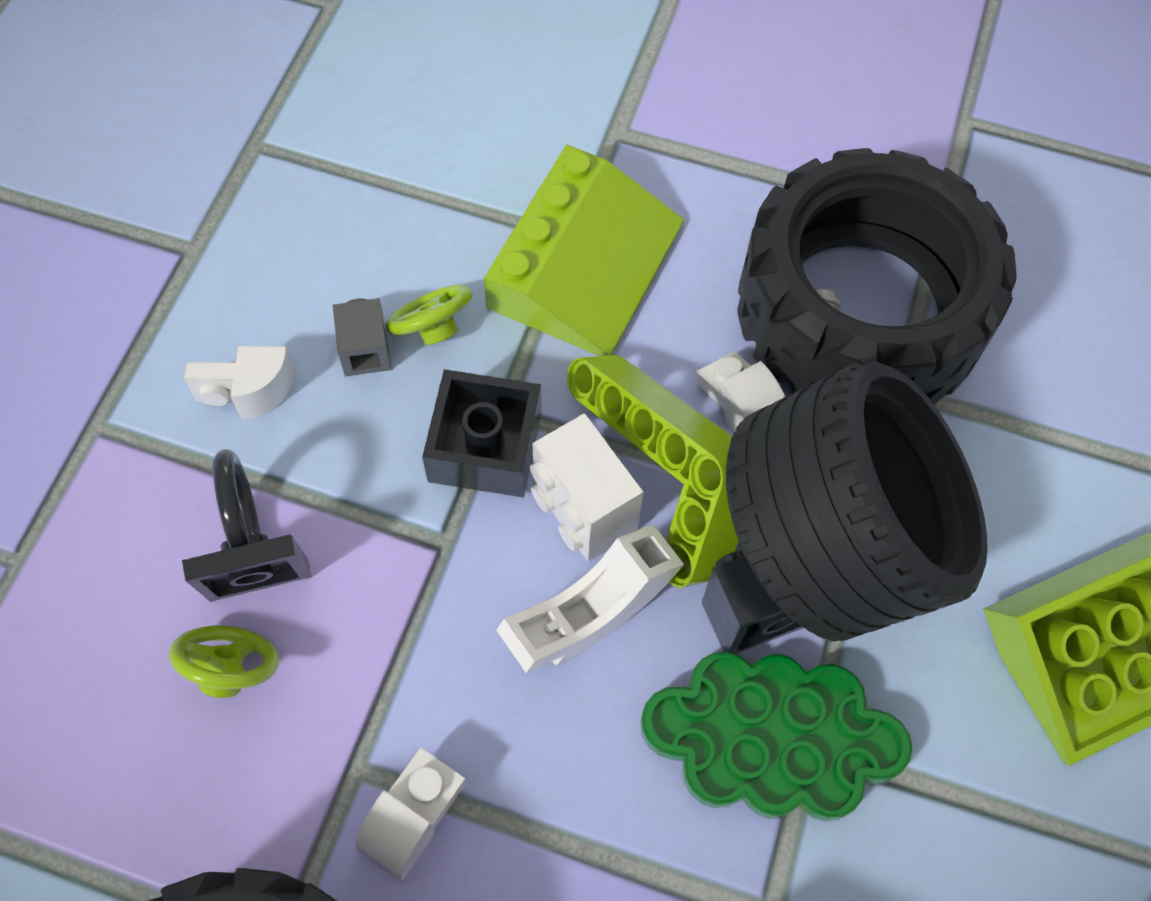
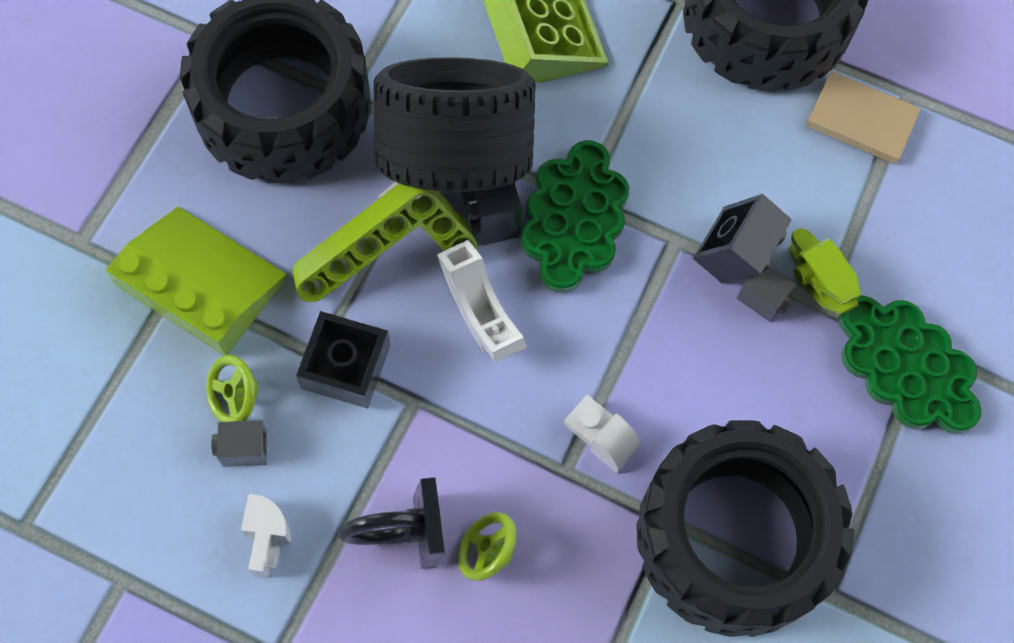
camera: 85 degrees left, 5 degrees up
white brick [530,413,644,562] -> none
white brick [696,351,785,432] -> none

